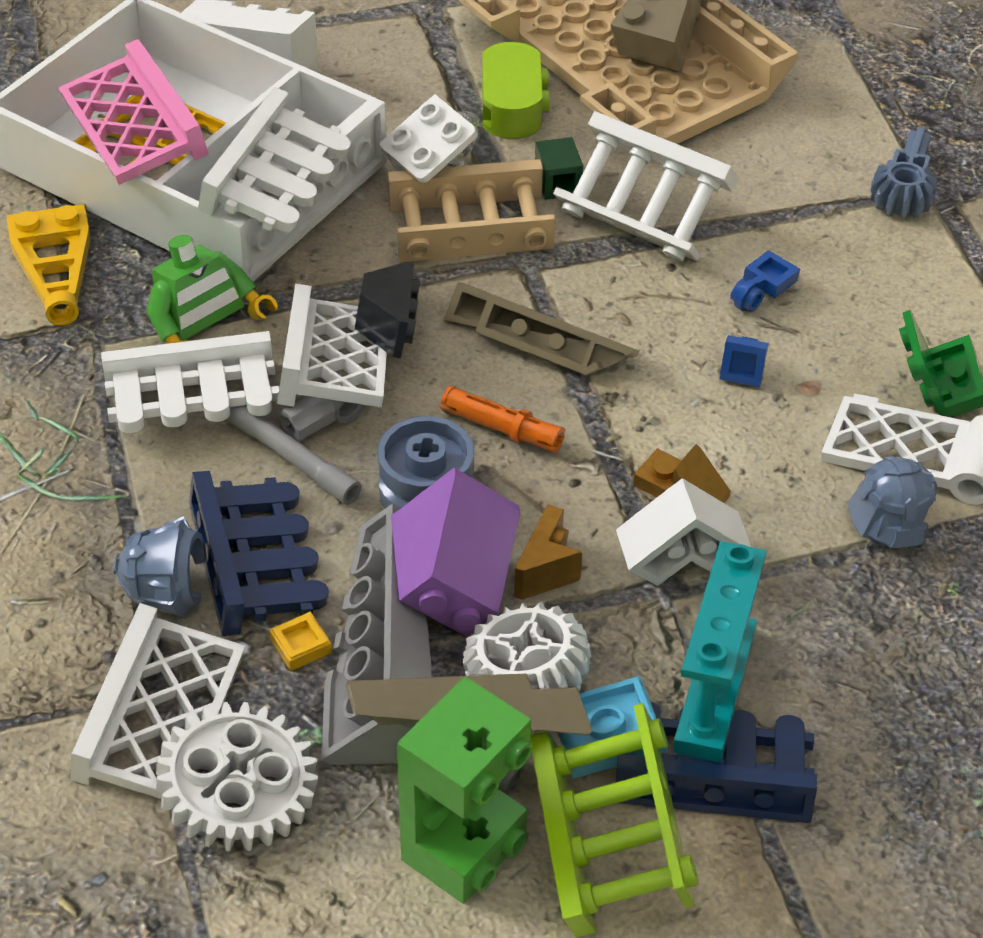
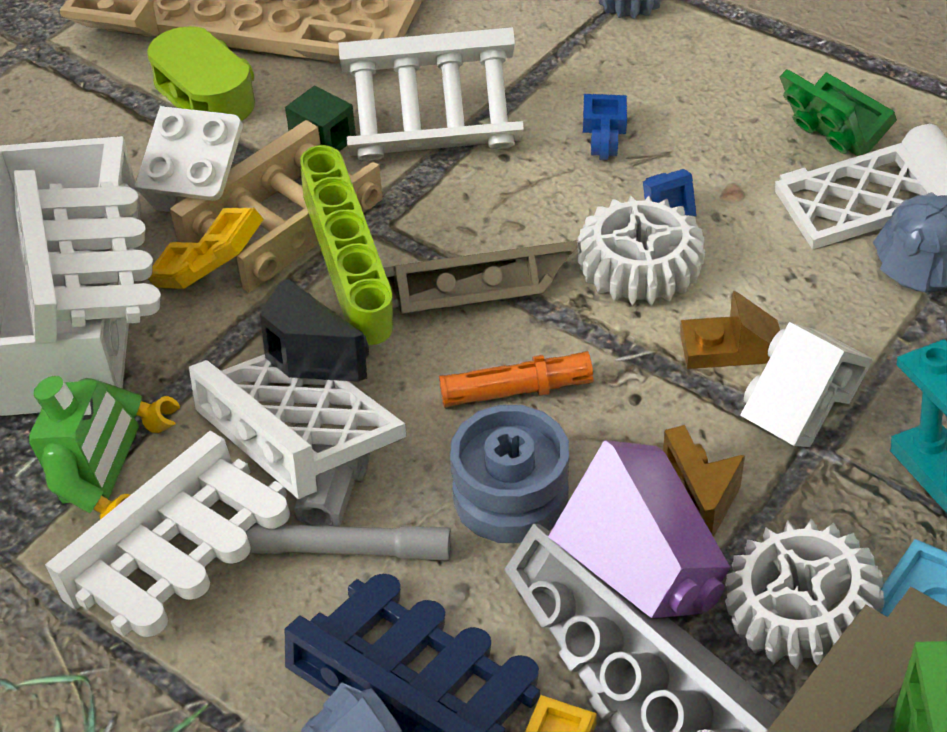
camera: 35 degrees left, 0 degrees up
none -> yellow tile [148,208,264,289]
none -> lime beam [300,145,393,345]
none -> white gear [577,195,705,306]

